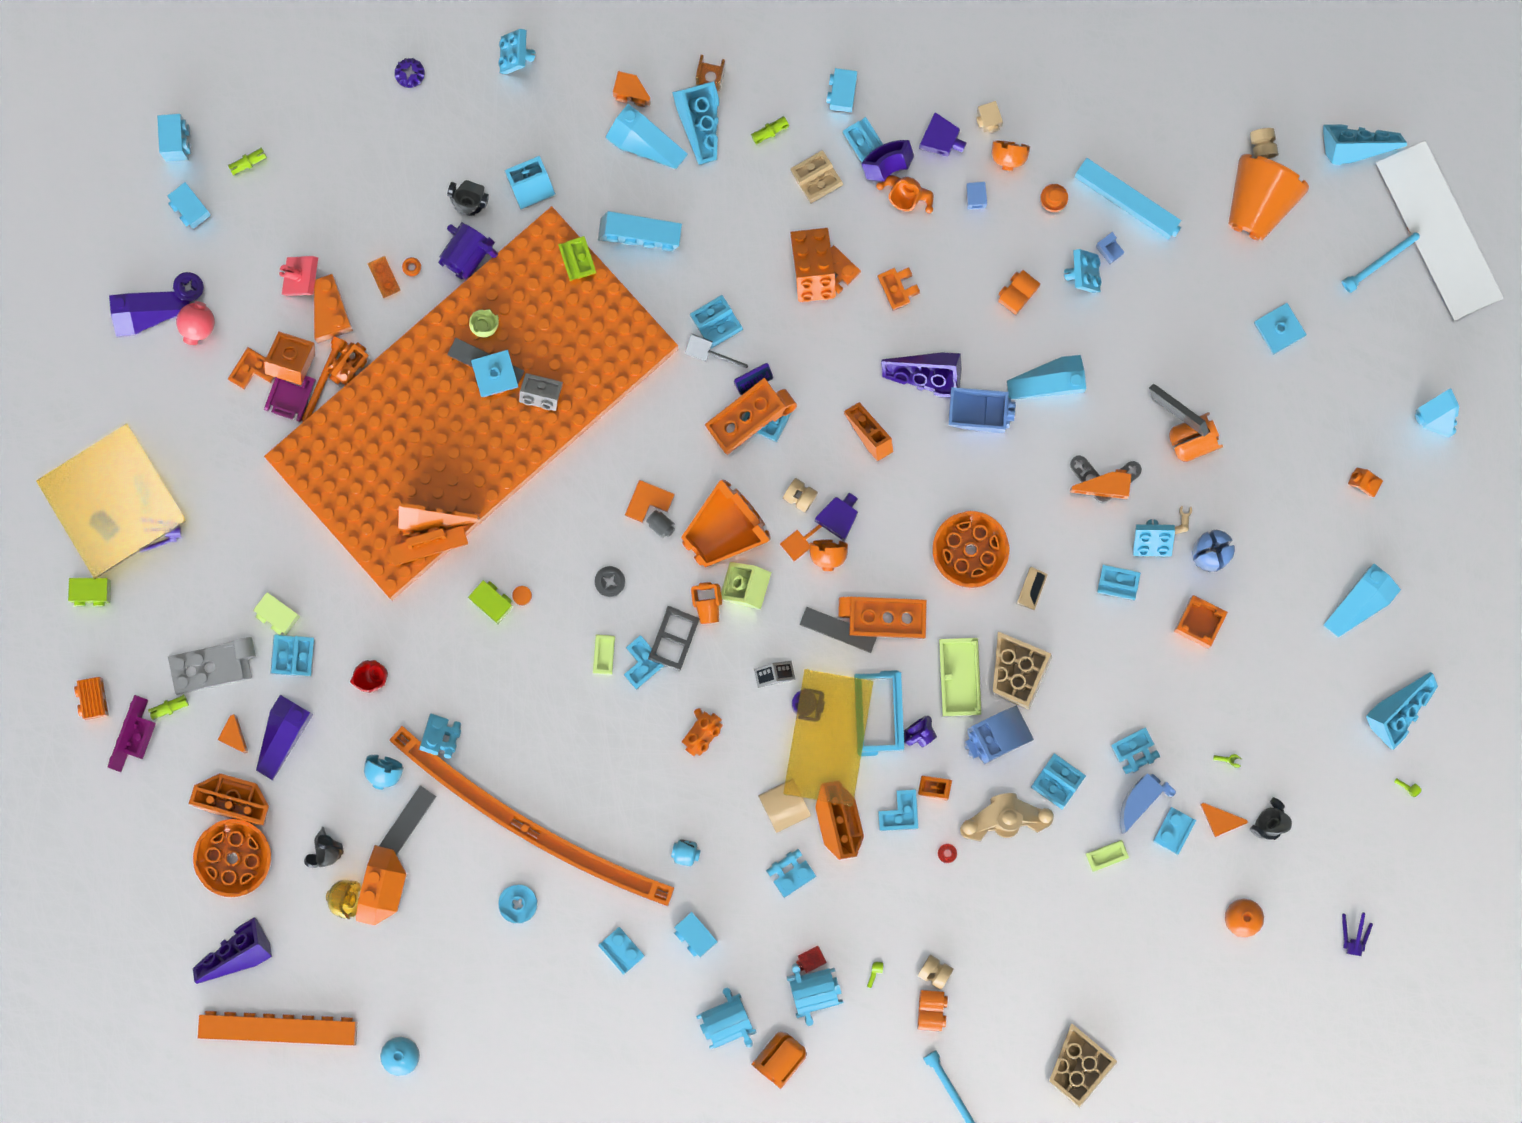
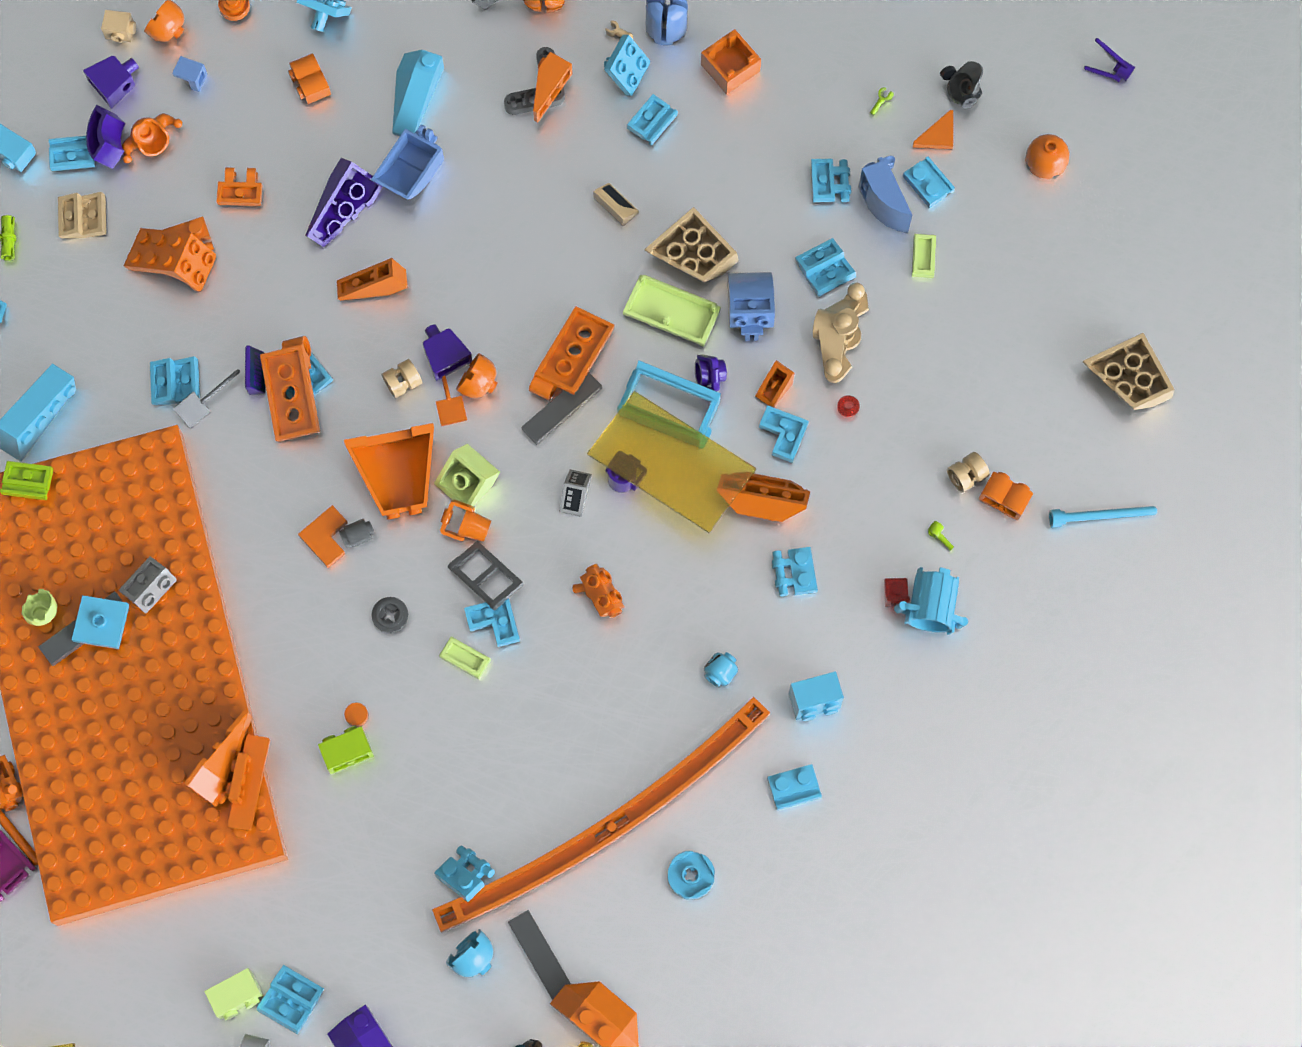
camera: 65 degrees left, 10 degrees down
red hair [350,660,388,693] -> none
medium azure container [696,988,757,1049] -> none
orange cylinder [751,1032,807,1089] -> none
tan slope [758,779,811,833] -> none
orange brick [933,511,1010,588] -> none

